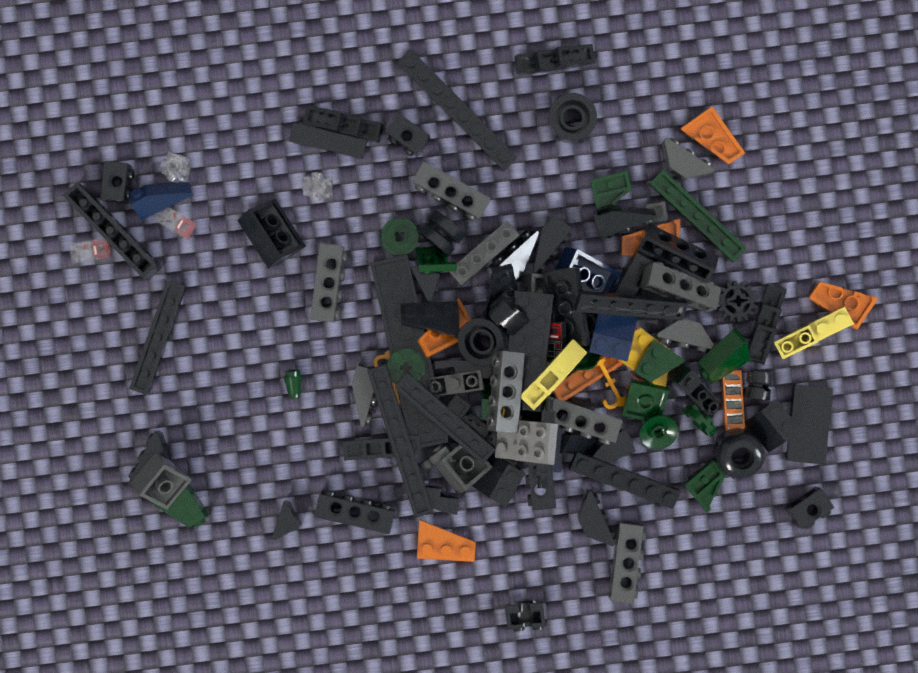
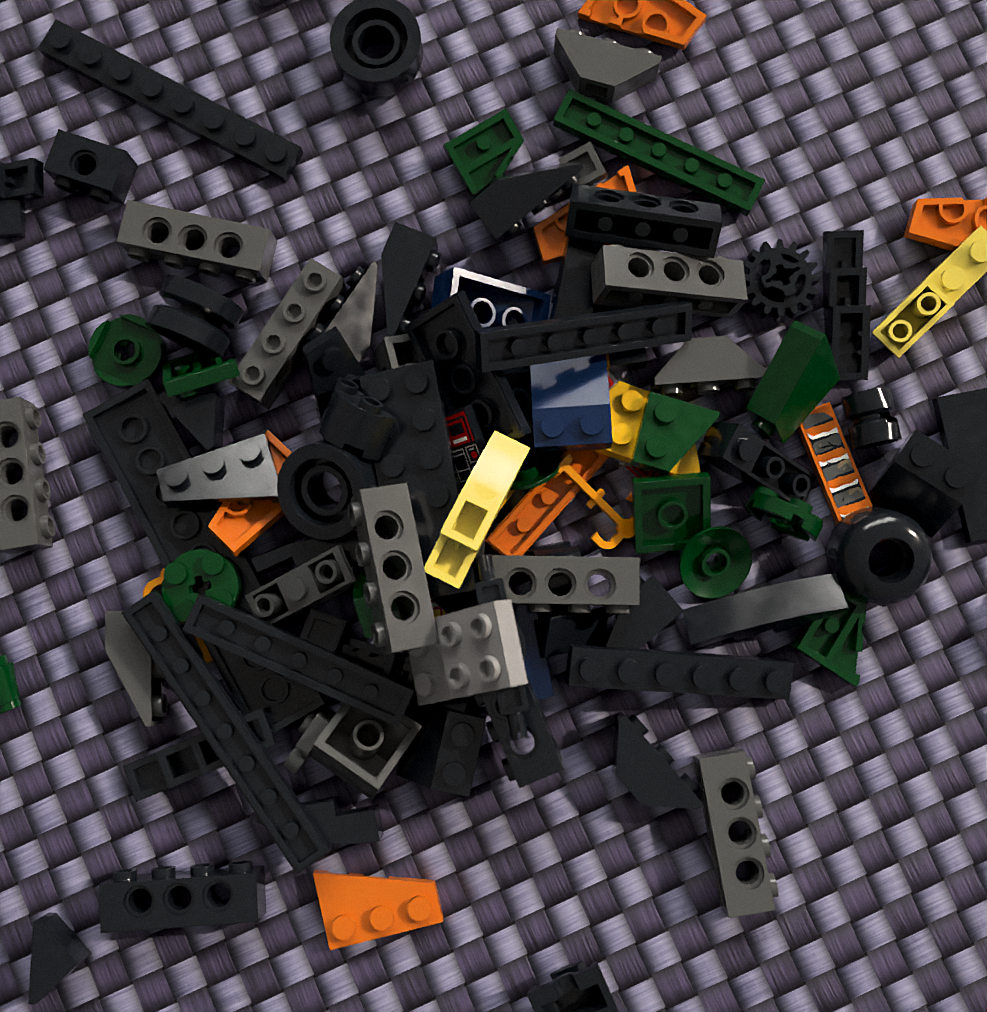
camera: 15 degrees left, 5 degrees down
none -> black slope [682,573,850,649]

